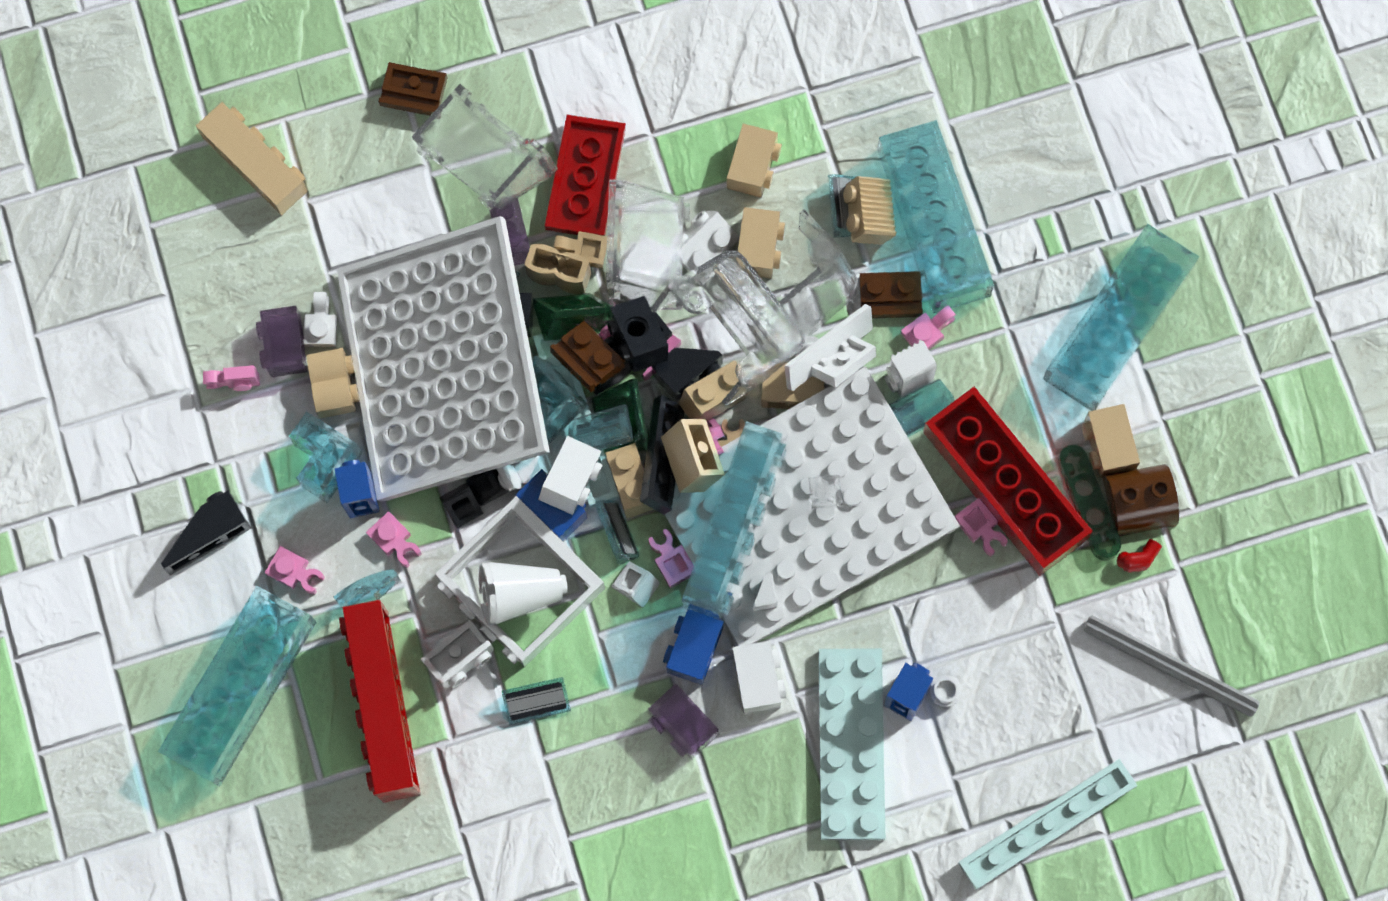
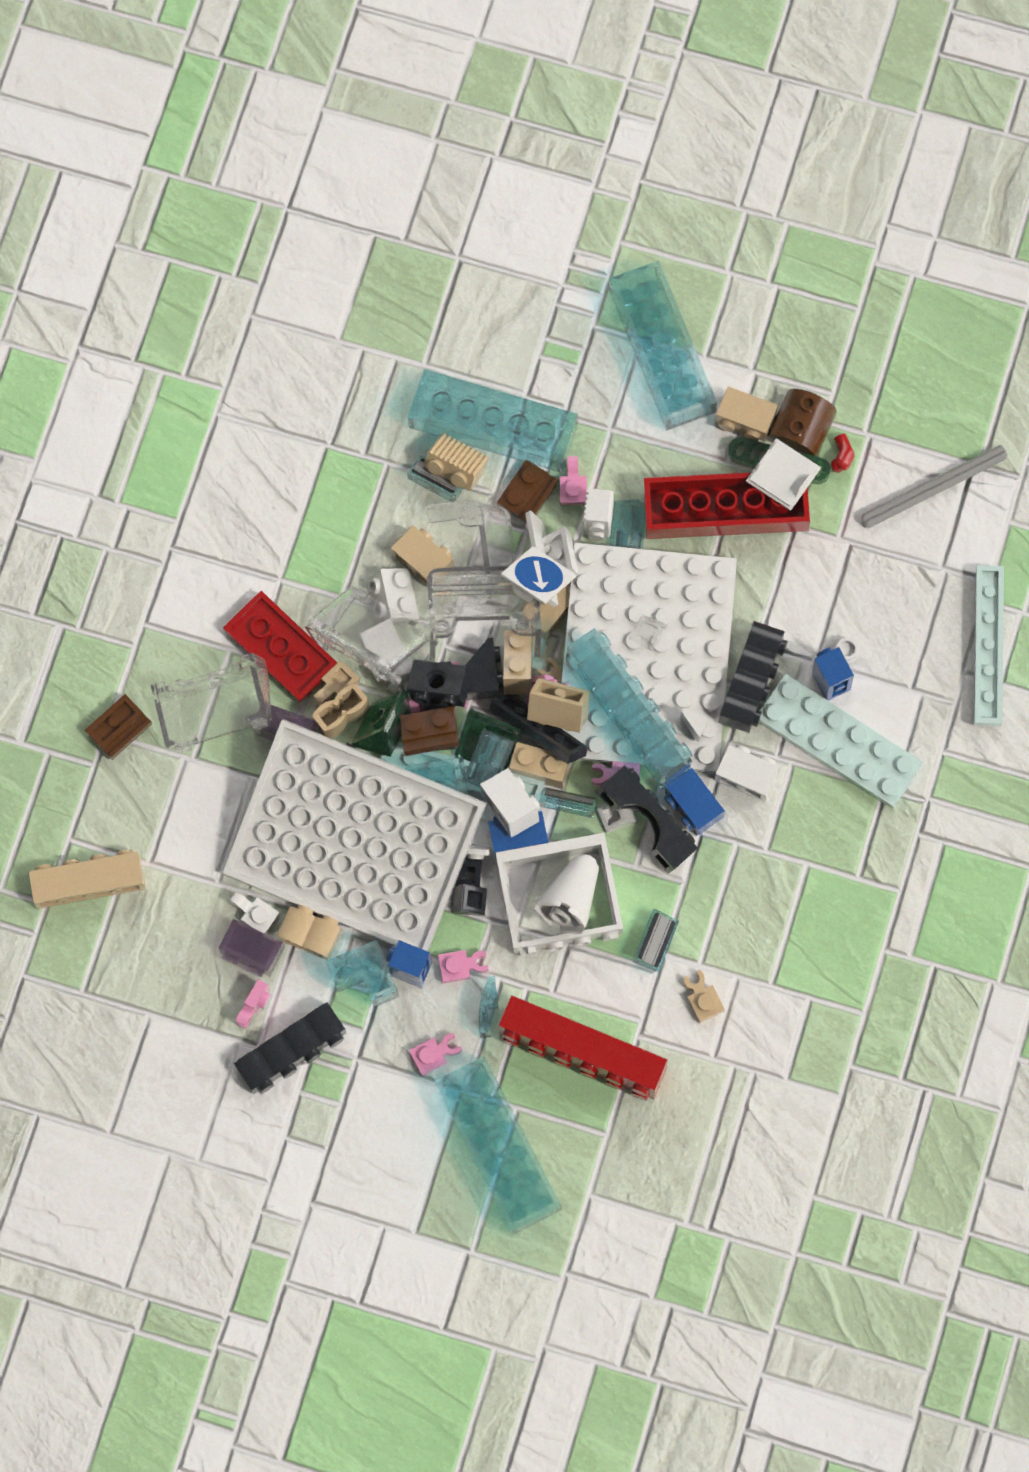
camera: 55 degrees left, 0 degrees up
black slope [161,490,251,575] -> none
white bracket [421,620,494,690] -> none
clear purple brick [648,684,720,760] -> none
tan brick [727,124,782,198] -> none
bright pink plate [954,498,1008,556] -> none
none -> black brick [234,1002,347,1094]
none -> piece [501,546,576,605]
none -> black arch [595,765,698,874]
none -> tan plate [683,970,725,1023]
none -> black brick [718,621,788,733]
none -> white piece [746,439,821,511]

